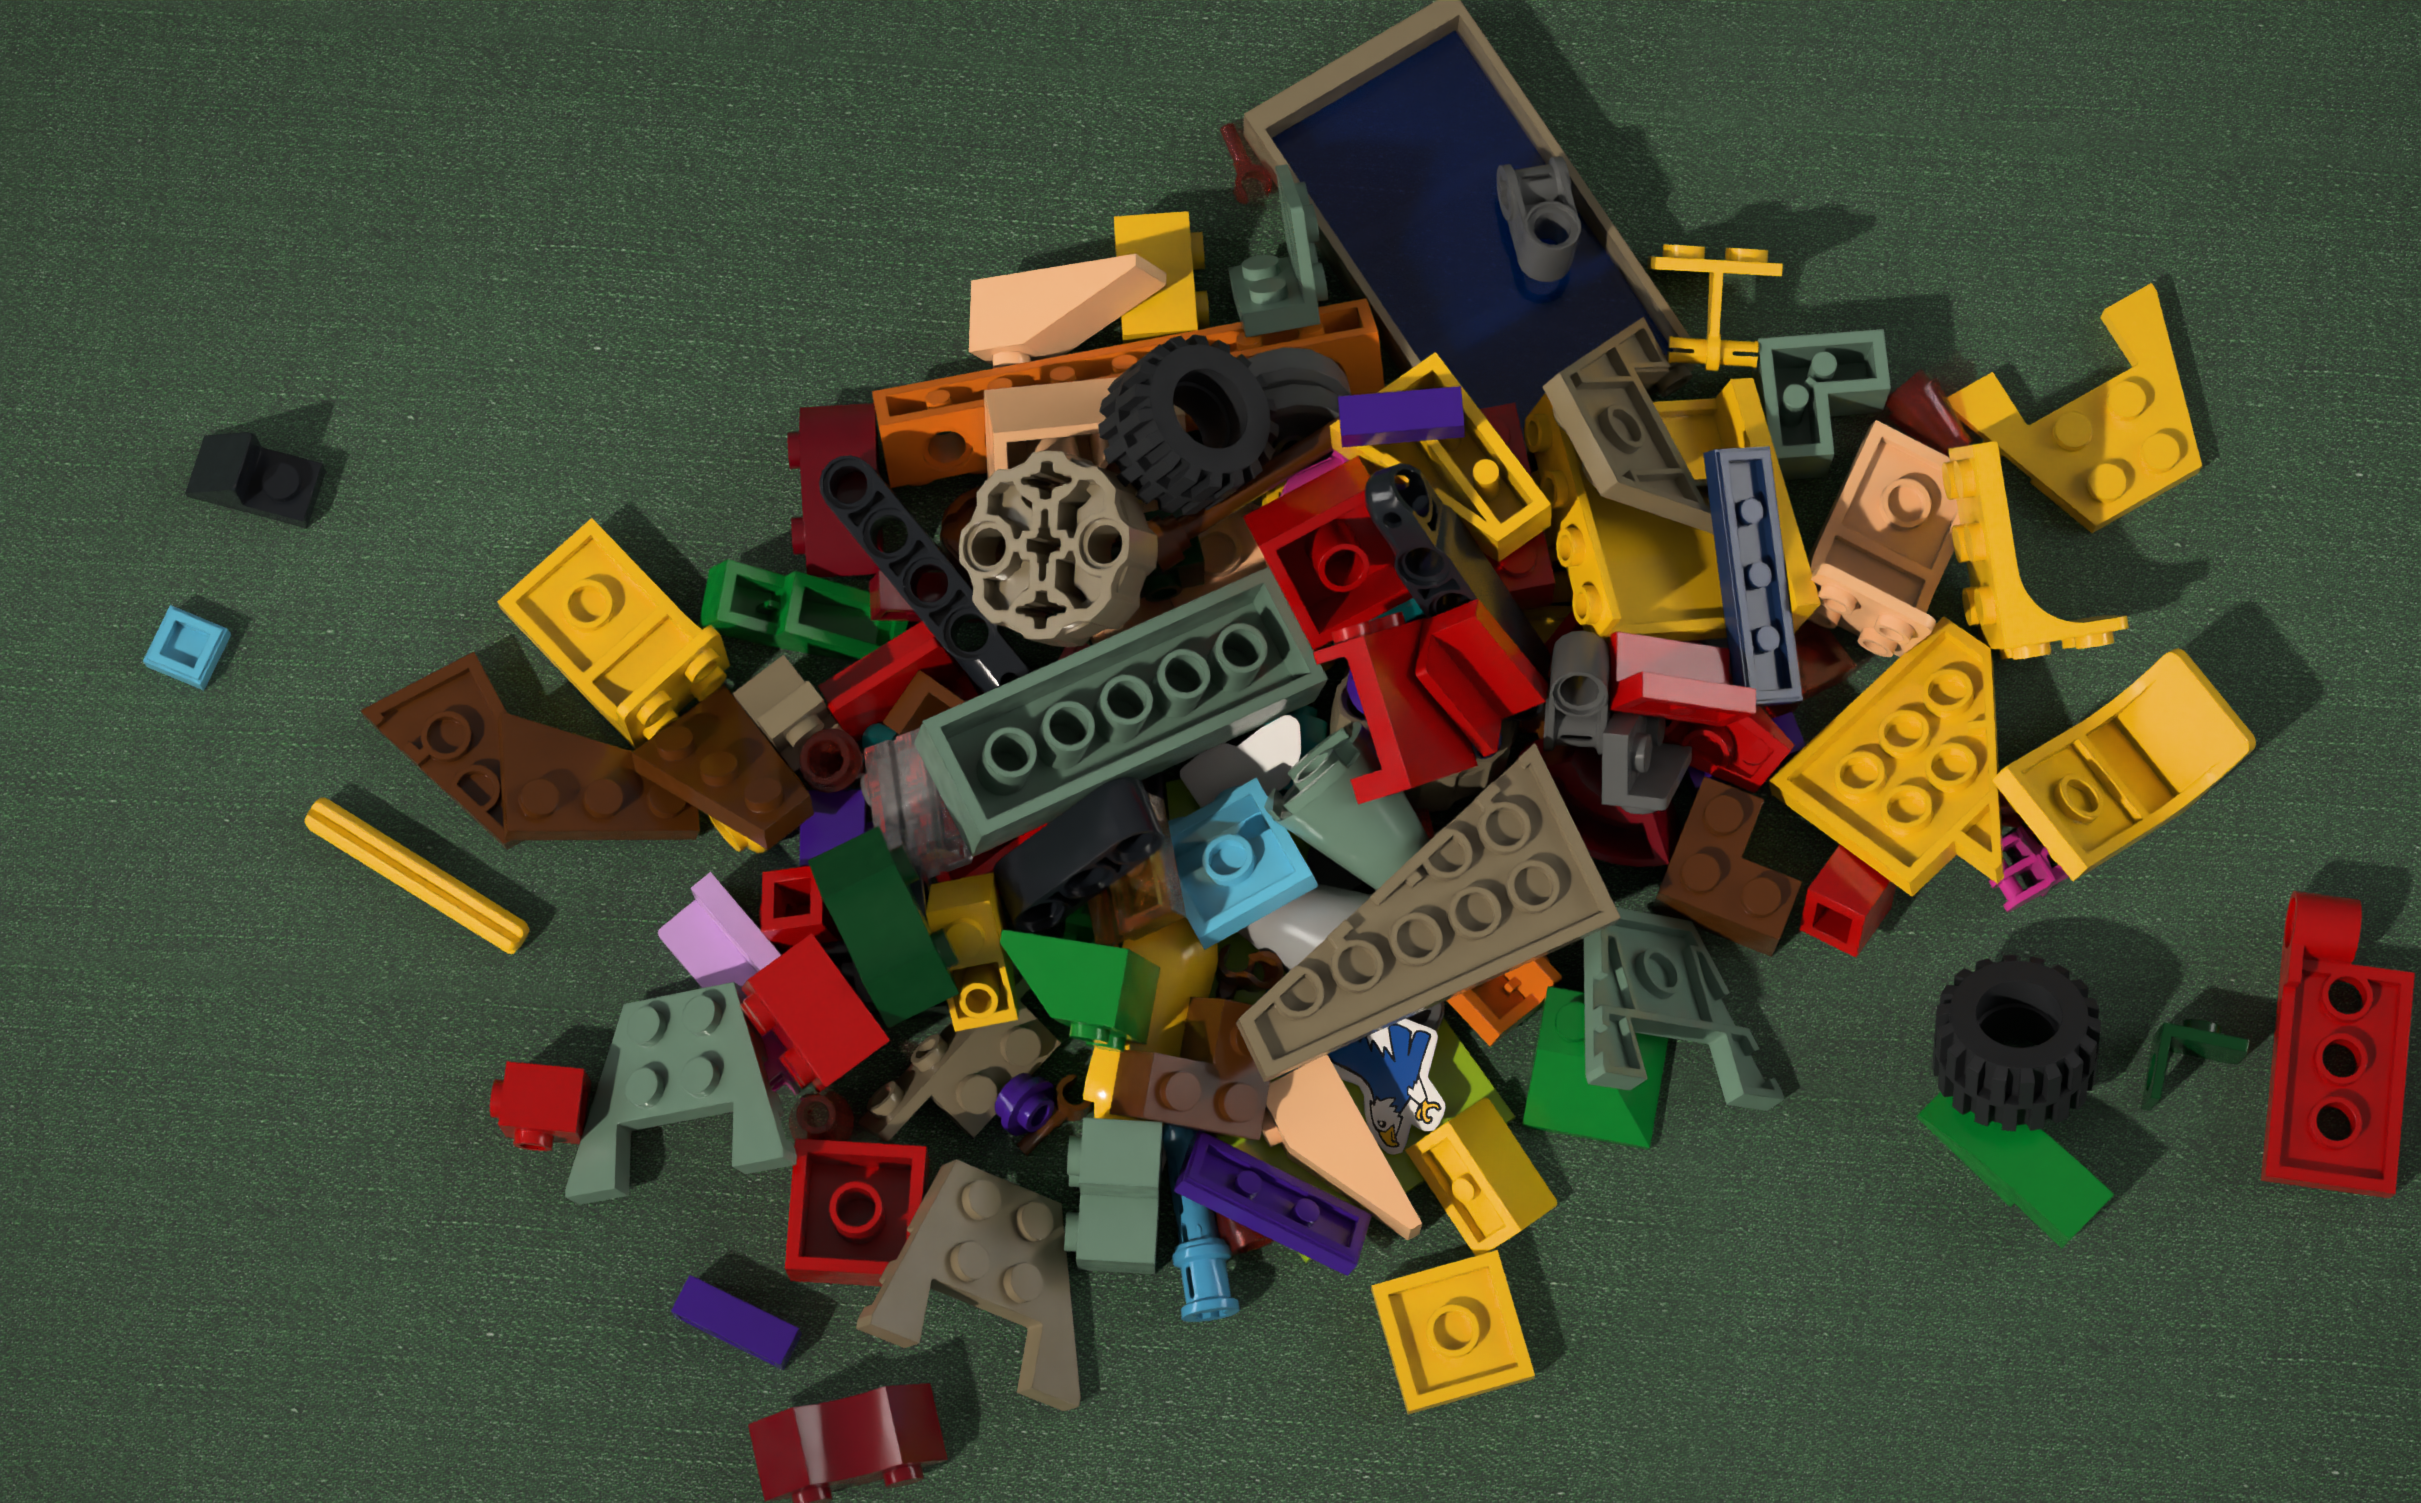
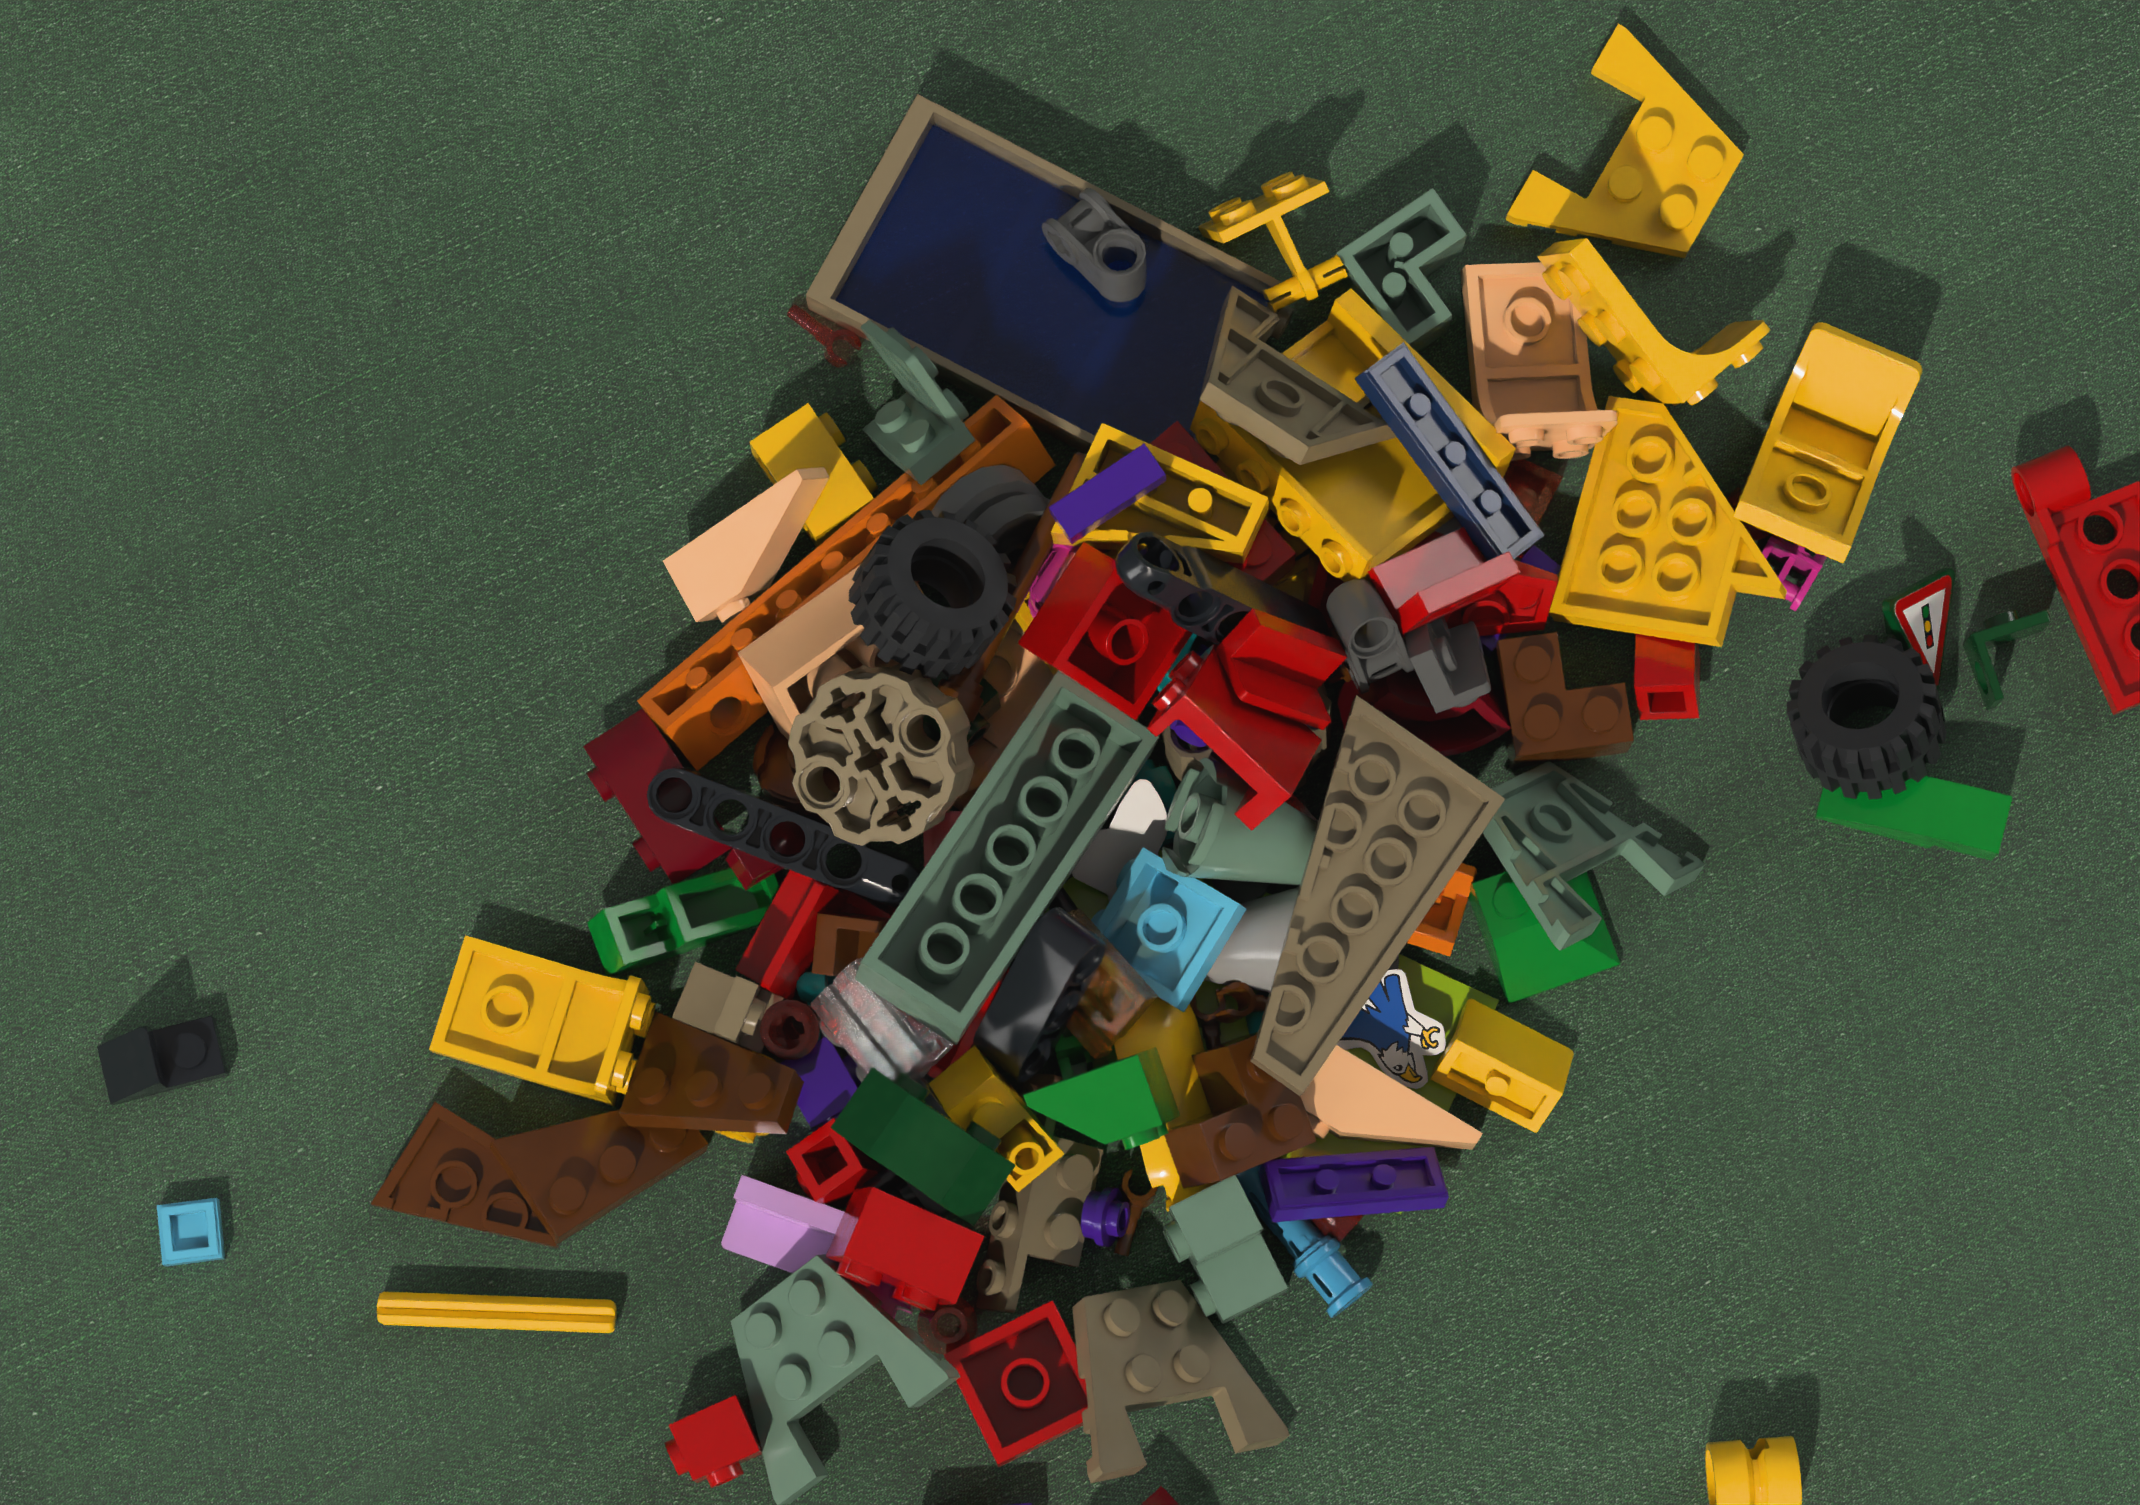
camera: 30 degrees left, 5 degrees up
yellow plate [1371,1250,1535,1415] -> none
clear red cone [1885,369,1973,457] -> none
none -> piece [1882,568,1955,691]

